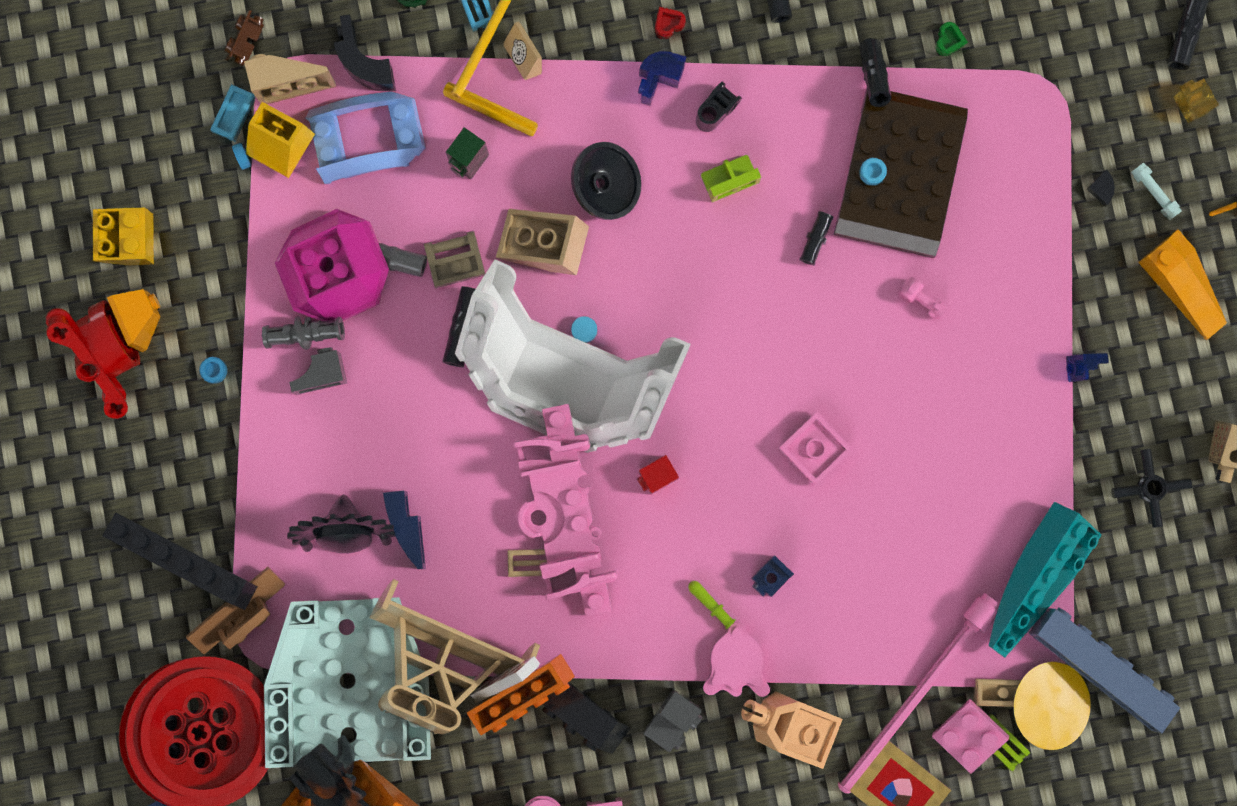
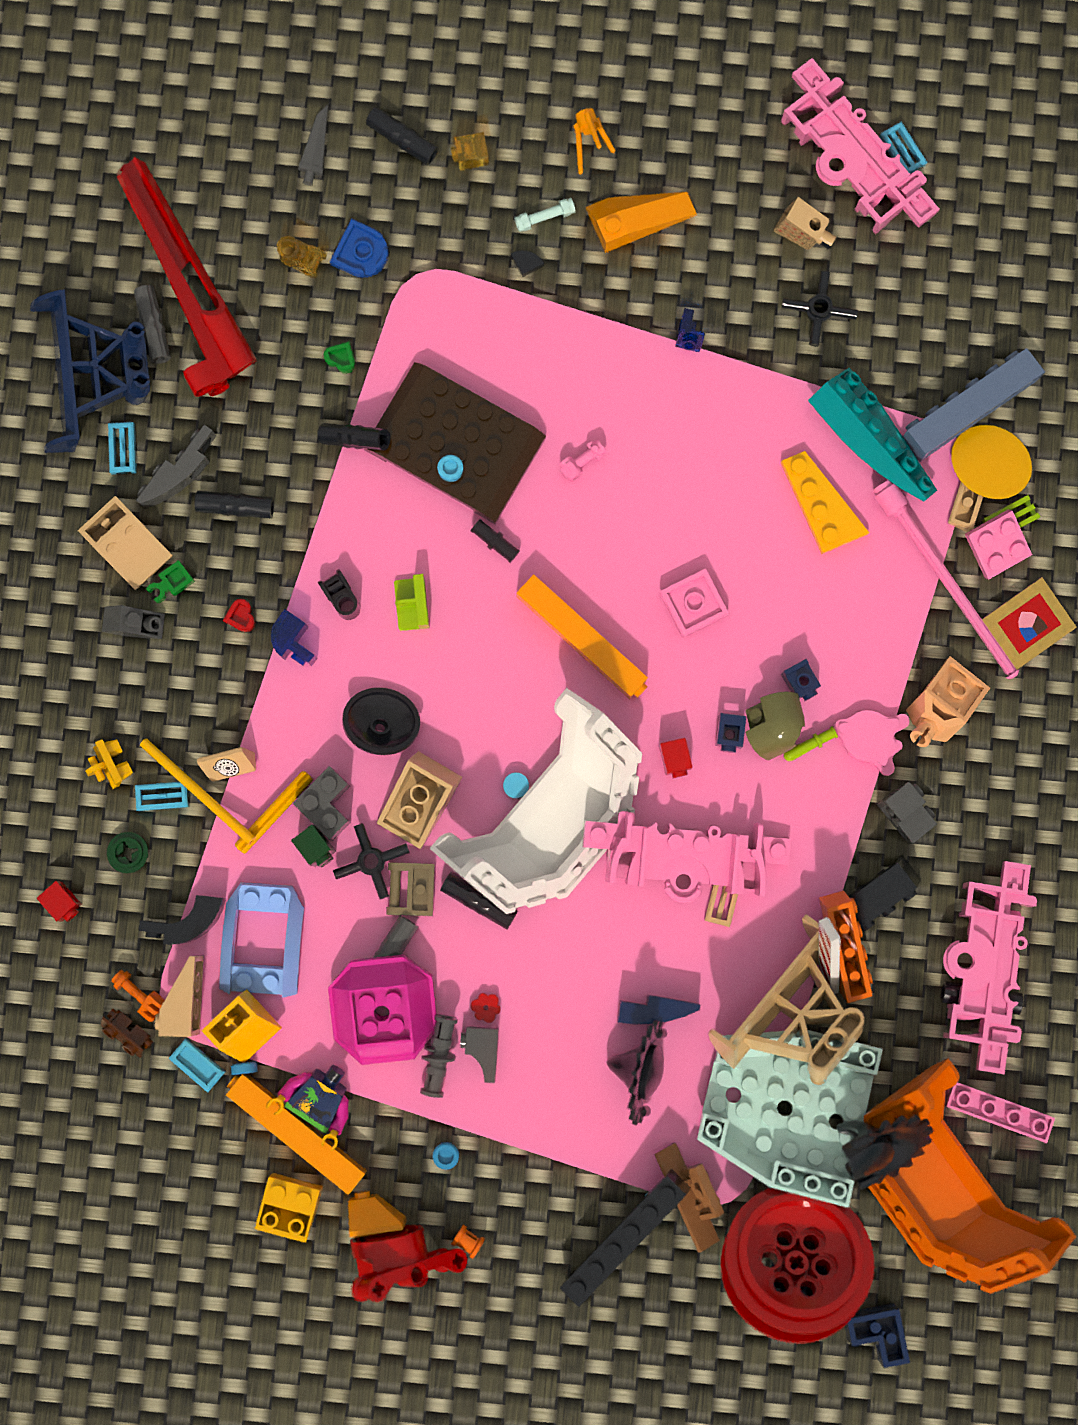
camera: 70 degrees left, 0 degrees up
none -> orange hinge [111,970,165,1022]
none -> light orange brick [226,1073,367,1195]
none -> torso [266,1065,349,1151]
none -> dark grey brick [292,766,351,841]
none -> blue tile [330,218,389,278]
none -> black bar [333,823,410,900]
none -> orange bush [451,1224,485,1259]
none -> red plant [471,993,501,1023]
none -> light orange brick [516,574,648,700]
none -> dark blue brick [715,713,746,753]
none -> olive brick [745,692,805,760]
none -> yellow wing [781,451,869,554]

